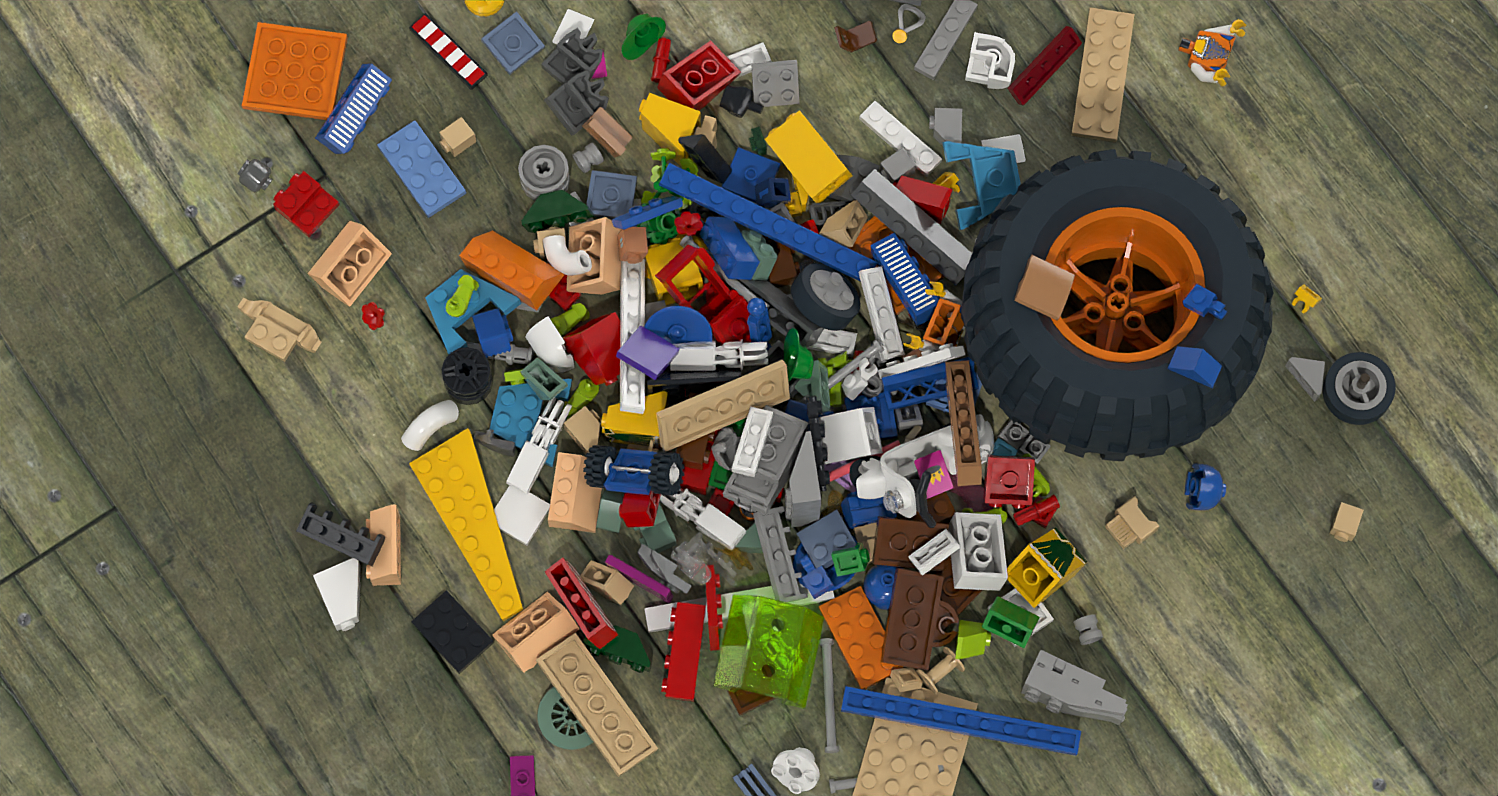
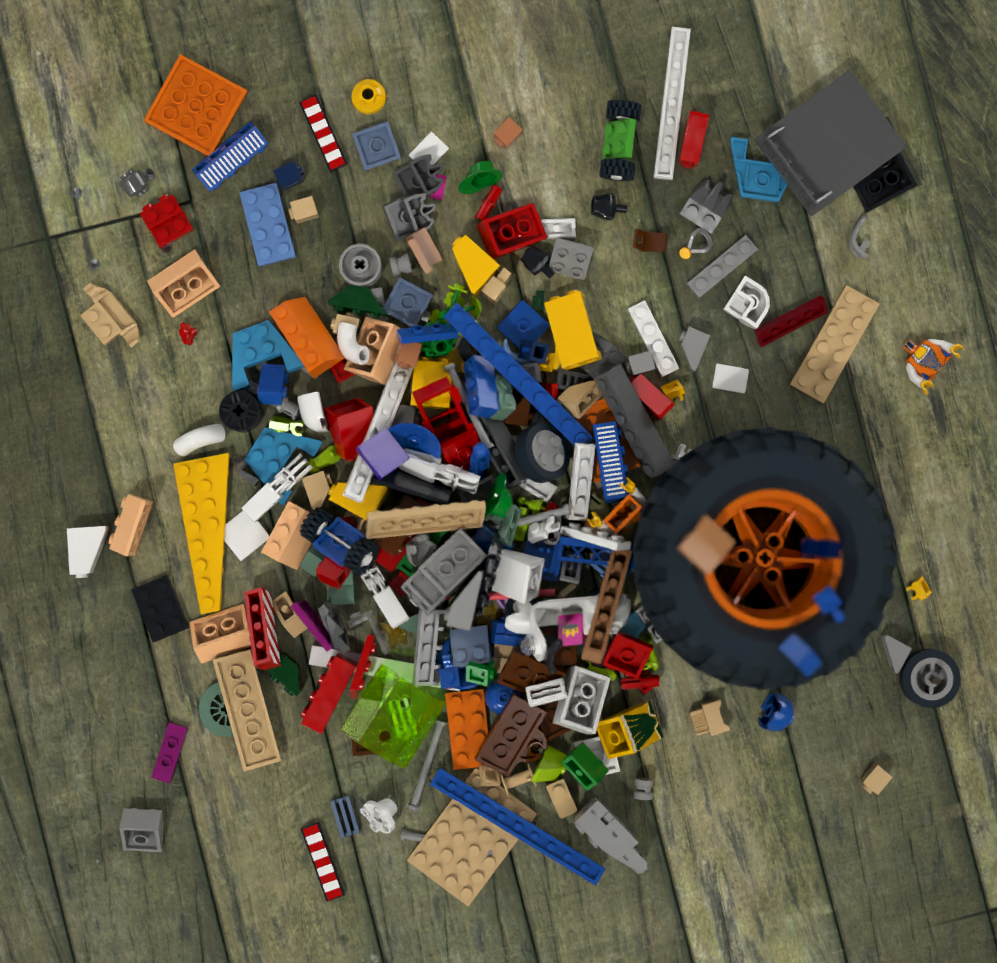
camera: 20 degrees right, 15 degrees up
black hinge [296,502,385,567] -> none
lime piece [445,275,479,317] -> none
sand green slope [520,357,568,400] -> none
lime piece [550,303,590,337] -> none
clear piece [671,546,711,584] -> none
red plant [674,211,703,236] -> none
black slope [678,134,732,184] -> none
white tile [732,406,773,477] -> none
dark azure wing [942,141,1021,230] -> none
none -> dark blue brick [273,161,305,191]
none -> tan slope [545,776,578,819]
none -> black piece [591,194,627,220]
none -> clear blue leg [801,538,842,559]

